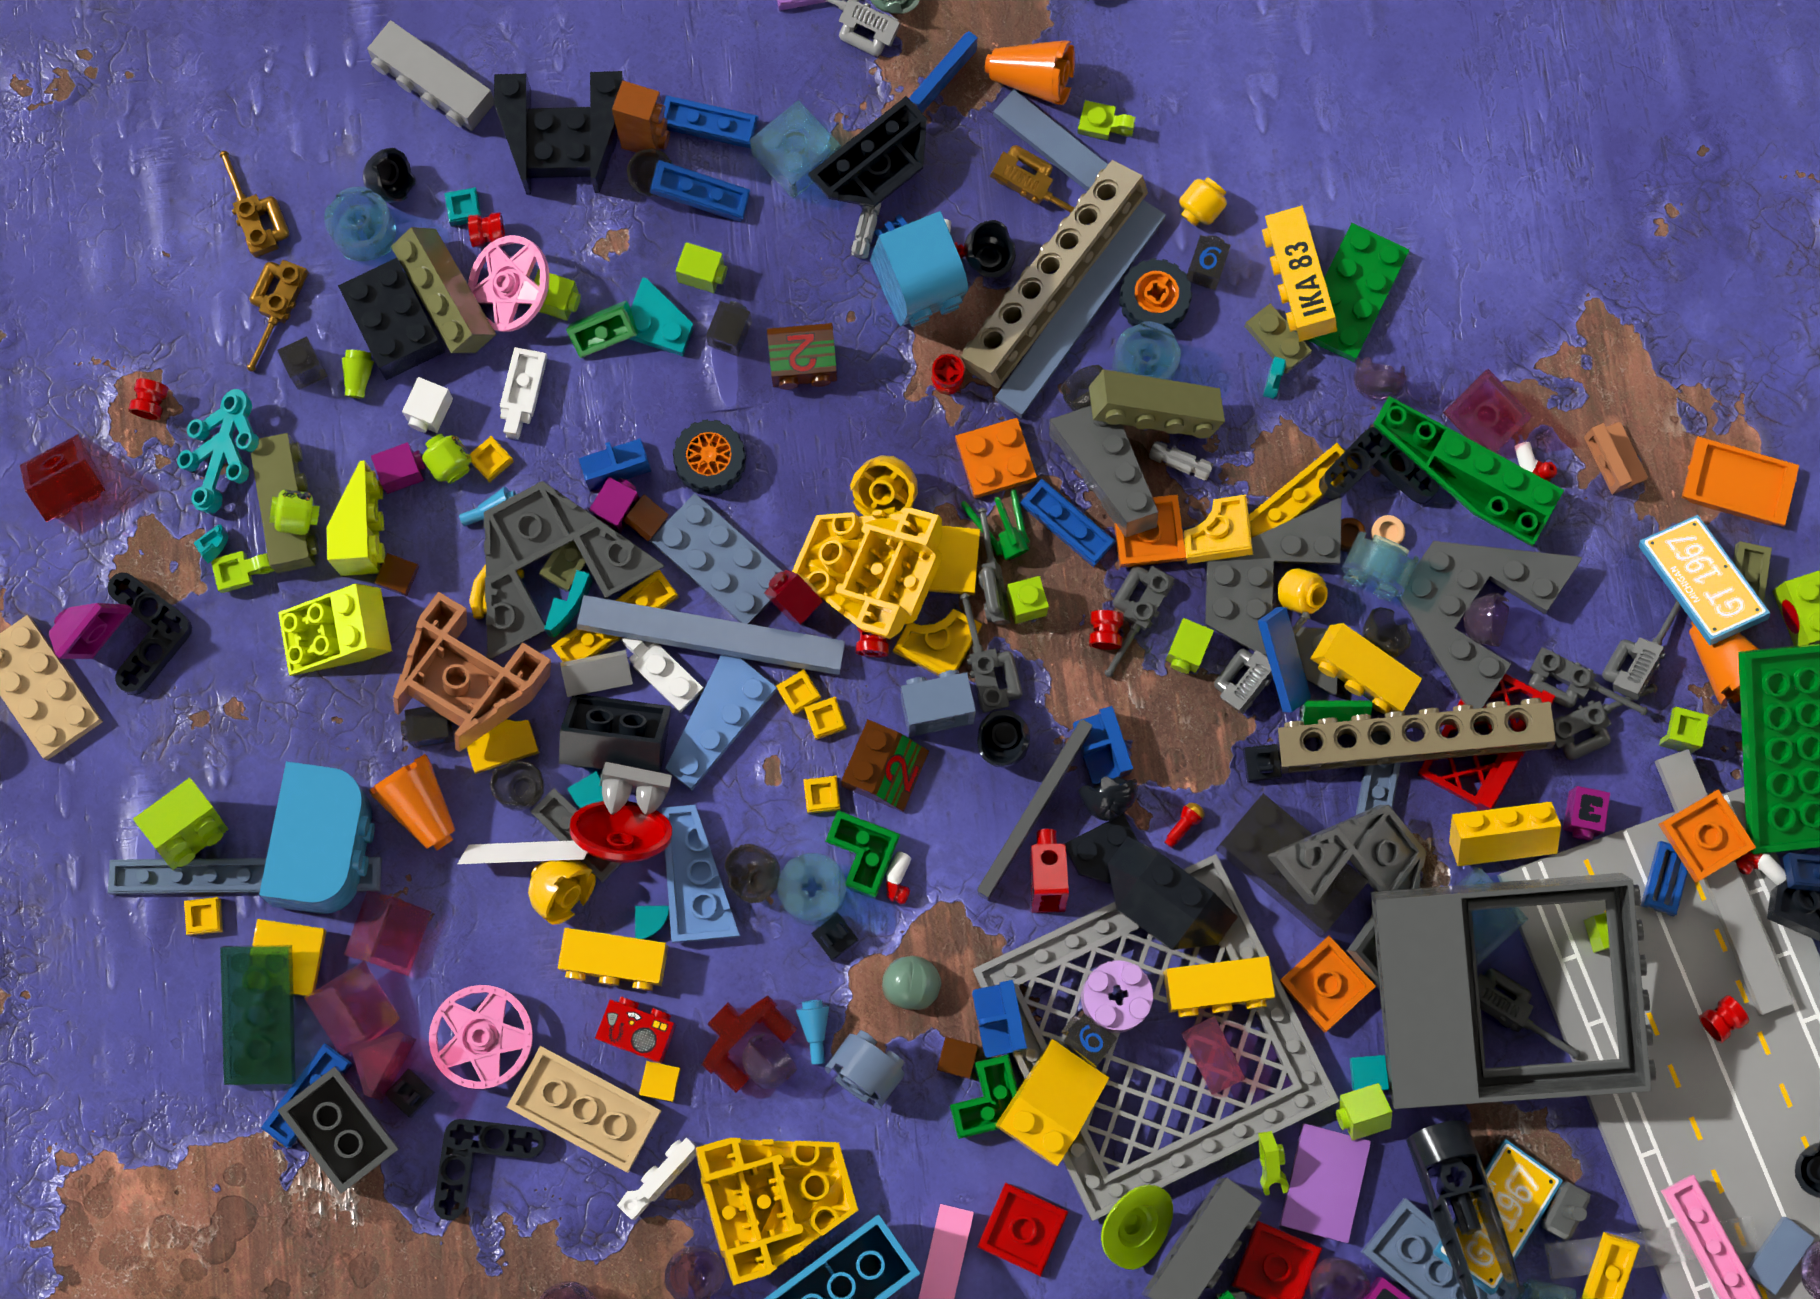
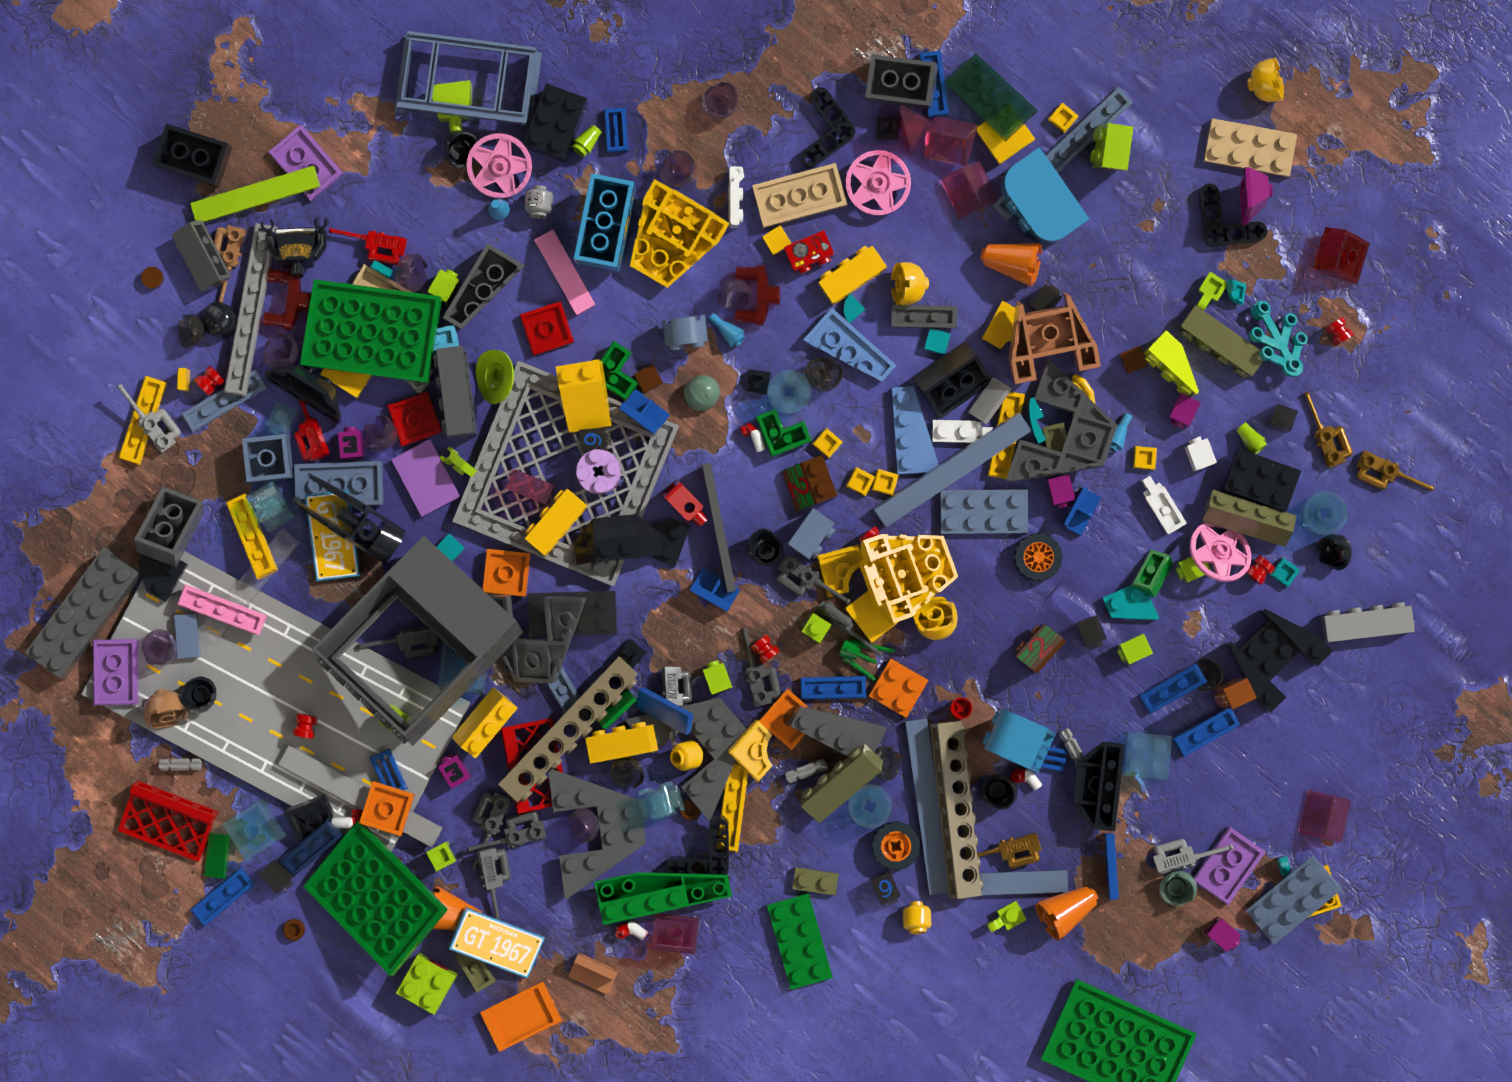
camera: 145 degrees right, 10 degrees up
lime head [269,490,320,535] -> none
neon yellow slope [278,583,392,676] -> none
lime head [422,433,471,484] -> none
white sticker [458,841,587,864] -> none
clear smoke hair [489,760,545,811] -> none
red dish [569,801,672,863] -> none
light grey tile [599,762,672,815] -> none
reddish brown tile [623,494,669,541] -> none
dark red brick [764,570,823,625] -> none
black hair [1078,776,1138,821] -> none
red piece [1164,803,1204,848] -> none
yellow brick [1262,205,1337,342] -> none
teal tile [1263,357,1286,399] -> none
lime brick [1336,1083,1392,1141] -> none
clear purple hair [1353,357,1408,401] -> none
light nougat tile [1371,515,1405,550] -> none
dark grey piece [1540,1182,1590,1241] -> none

